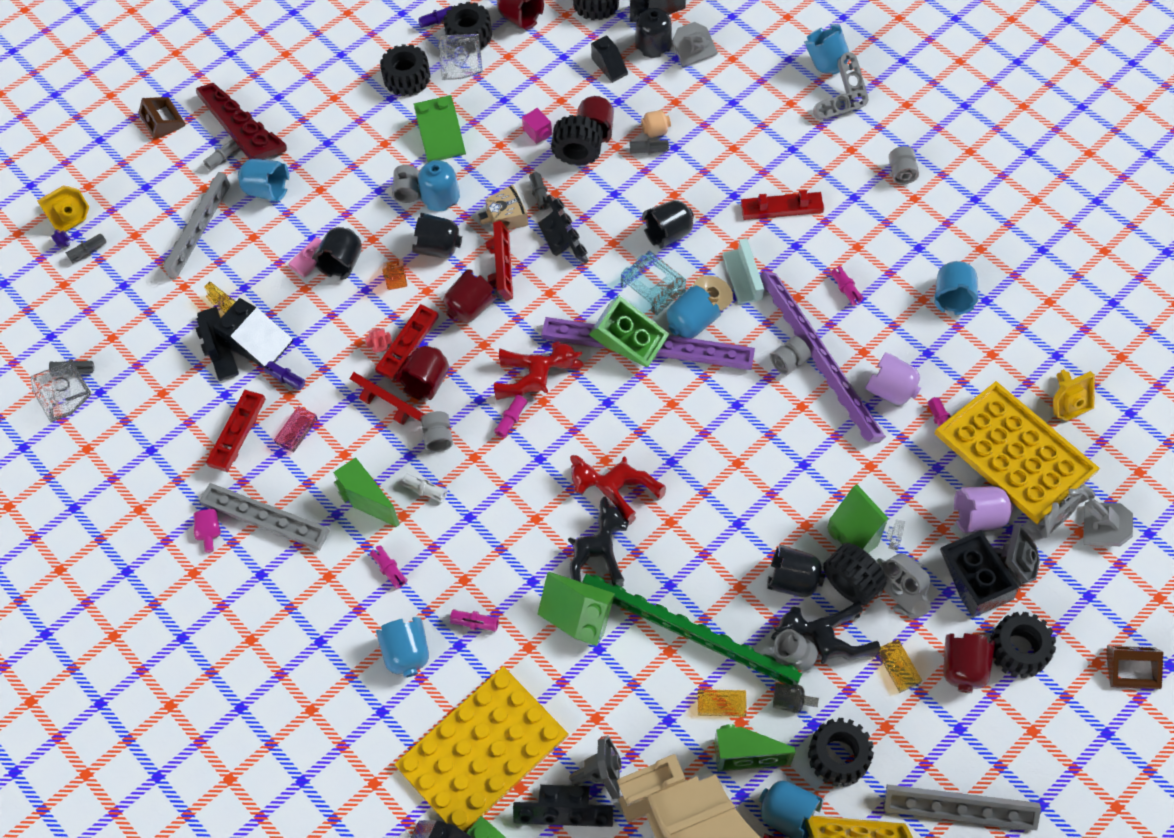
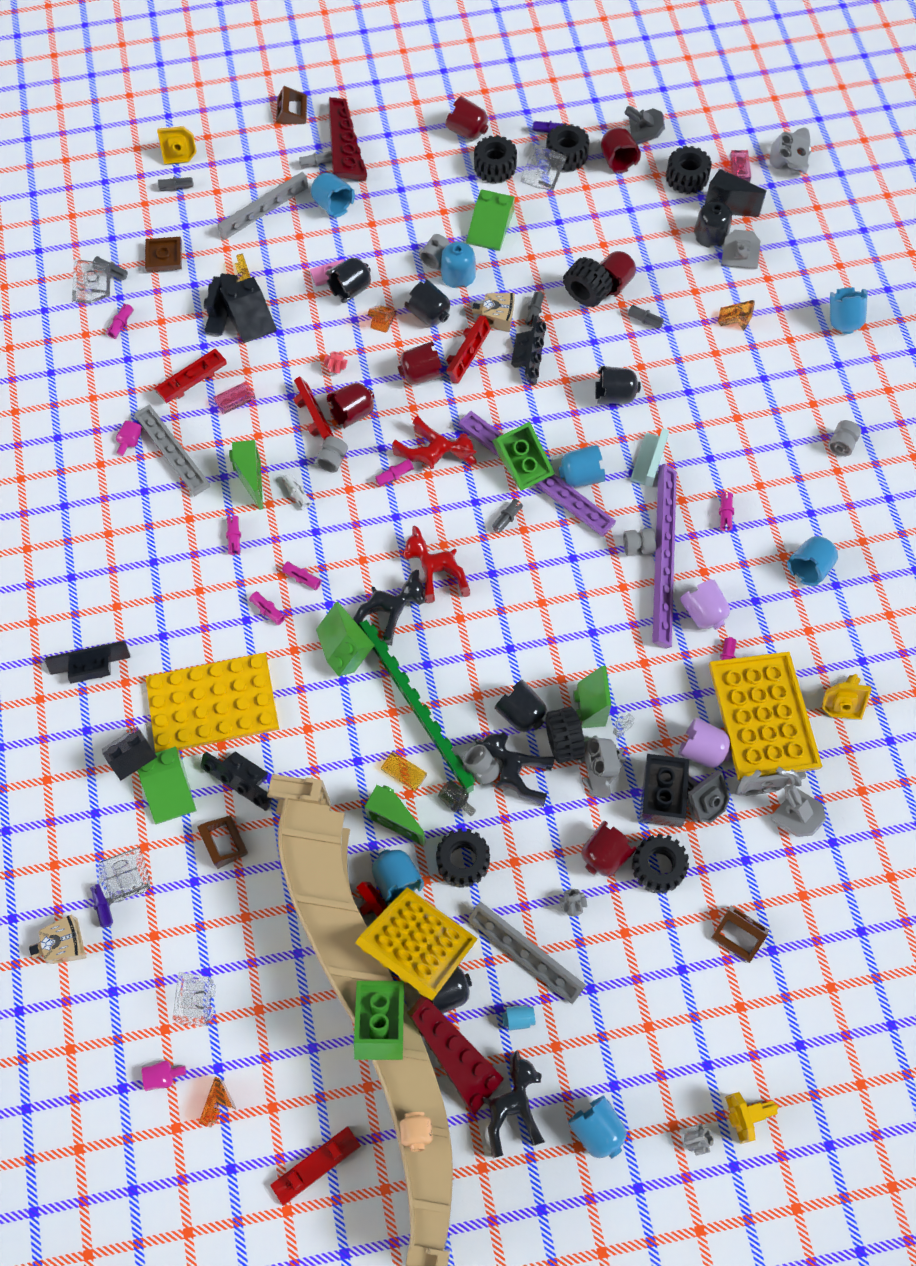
camera: 30 degrees right, 5 degrees up
dark purple plate [51,229,71,249] -> none
dark purple axle [264,361,305,390] -> none
red hinge [375,304,439,381] -> none
dark azure cylinder [376,617,429,678] -> none
dark pink brick [522,108,552,144] -> none
dark grey piece [569,735,622,799] -> none
black slope [591,35,628,83] -> none
clear light blue window [621,250,686,316] -> none
light nougat head [641,110,671,138] -> none
tan dish [693,275,733,311] -> none
red hinge [741,190,824,220] -> none
light grey beam [813,52,869,120] -> none
clear yellow plate [878,639,922,693] -> none
none -> black bracket [45,641,130,684]
none -> dark pink pin [106,303,134,339]
none -> reddish brown plate [145,236,182,272]
none -> dark pink pin [282,561,322,590]
none -> dark red cylinder [445,96,489,140]
none -> dark grey axle [492,499,523,533]
none -> light grey gear [559,889,588,916]
none -> clear orange slope [718,300,755,331]

